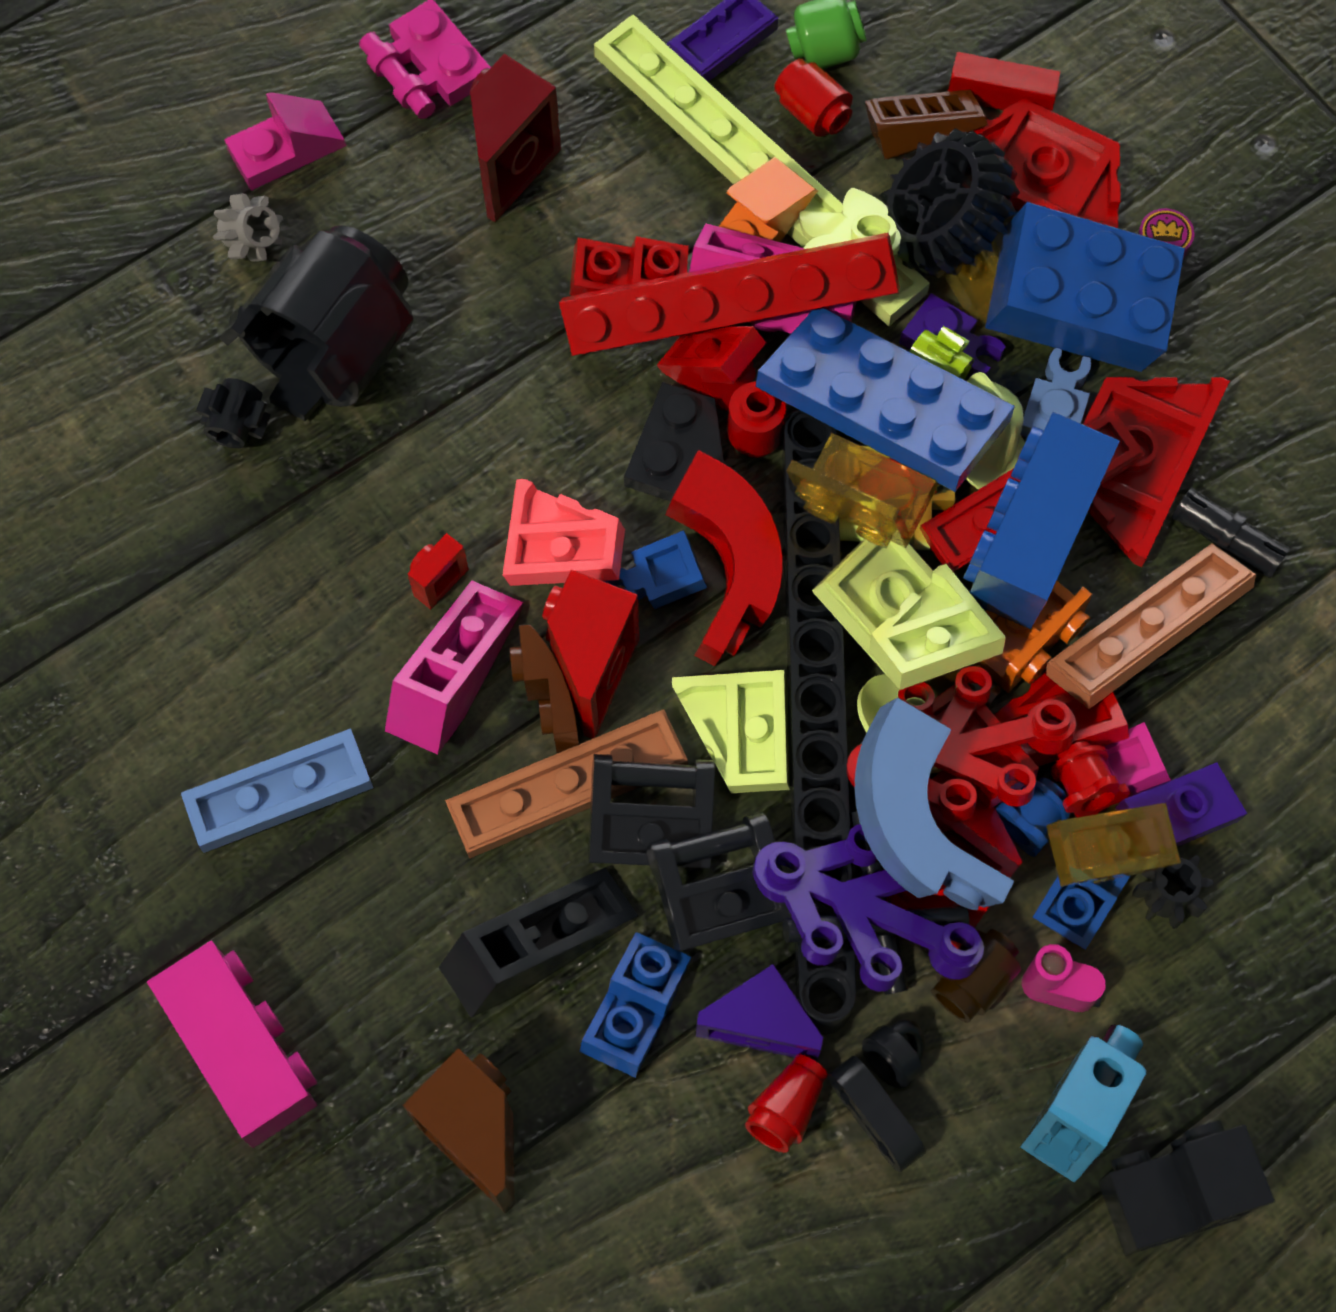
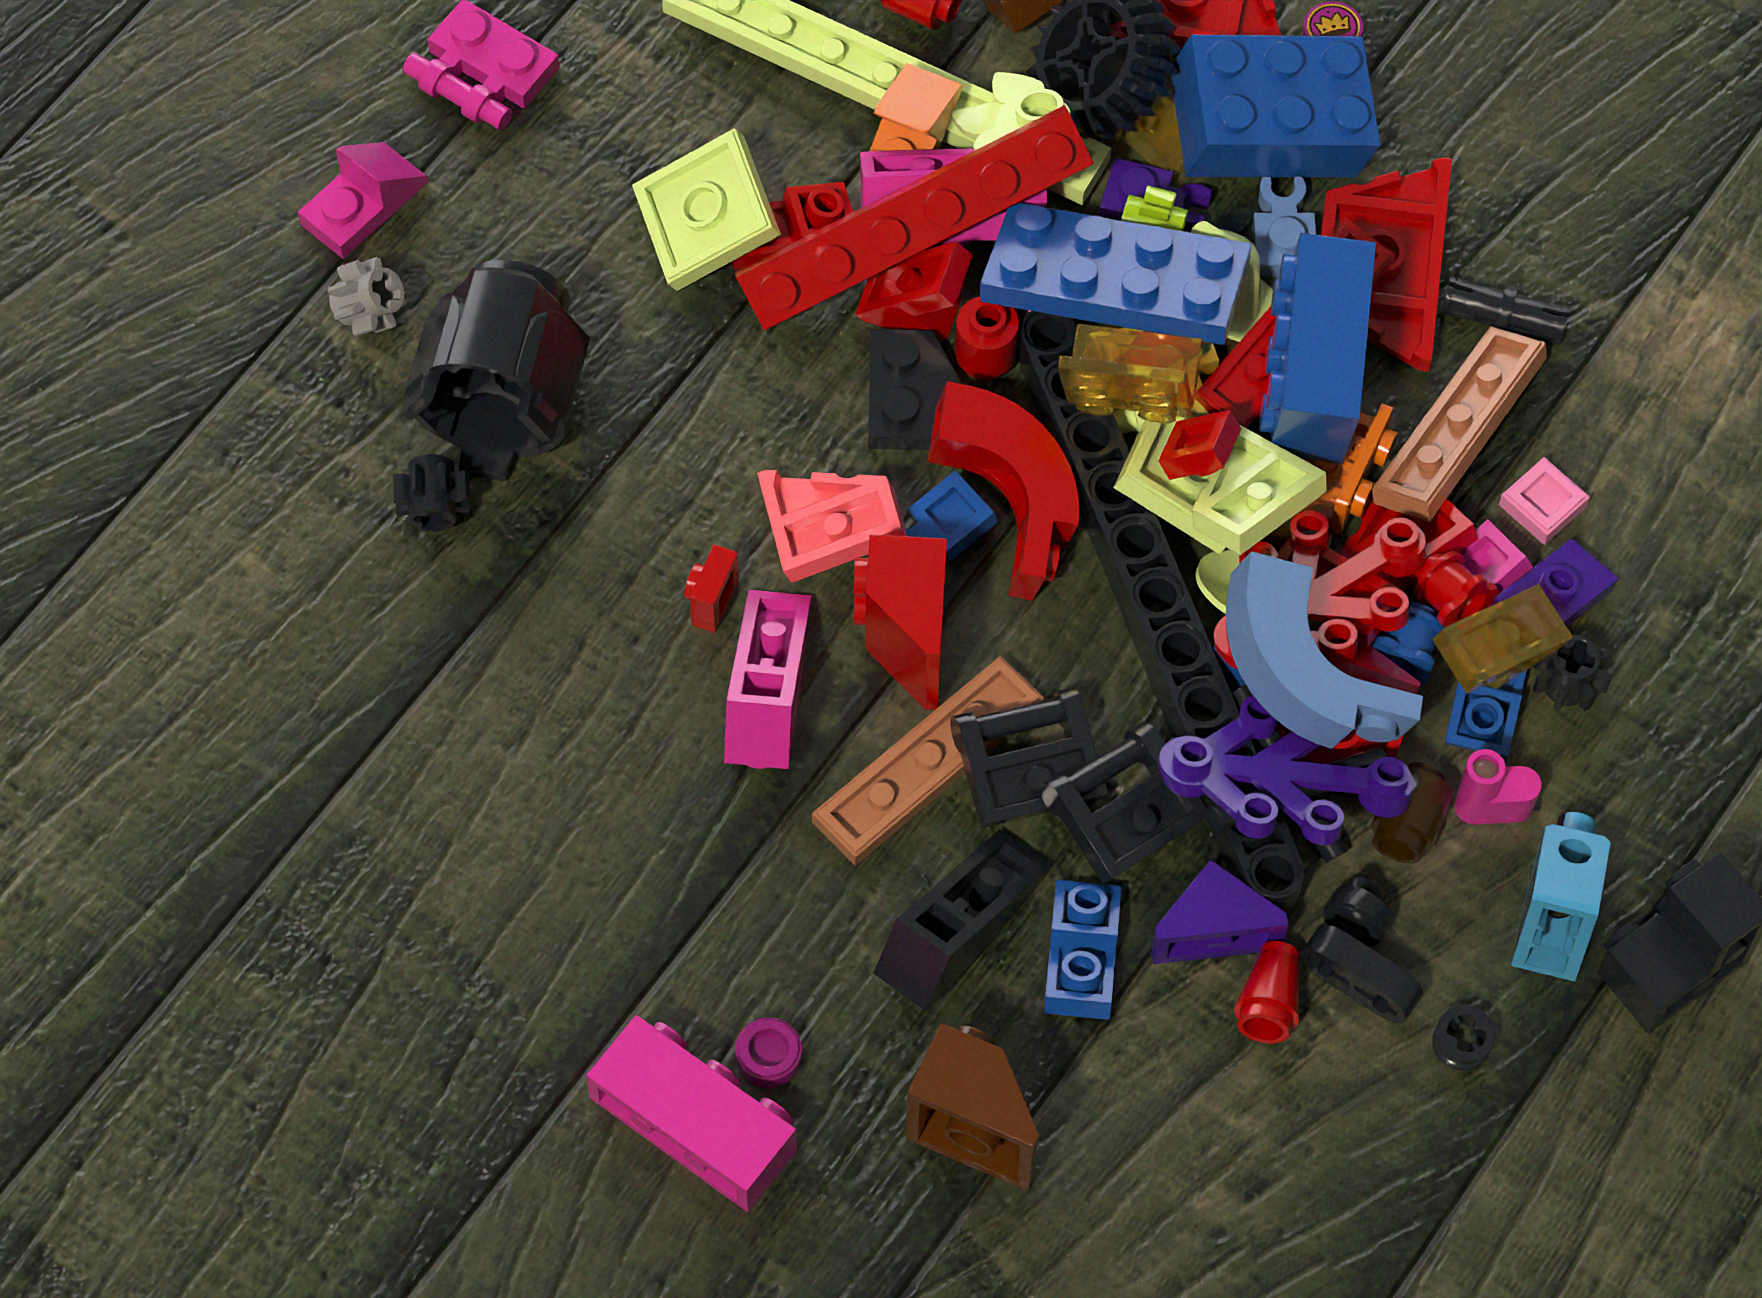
camera: 20 degrees left, 5 degrees down
medium blue plate [181,728,373,853] -> none
dark red slope [470,54,561,222] -> none
reddish brown slope [510,624,579,753] -> none
yellowish green wing [672,670,790,793] -> none
none -> yellowish green tile [632,128,781,291]
none -> magenta tile [735,1018,802,1088]
none -> red plate [1158,409,1242,480]
none -> black bush [1432,1005,1496,1071]
none -> bright pink tile [1499,457,1590,545]

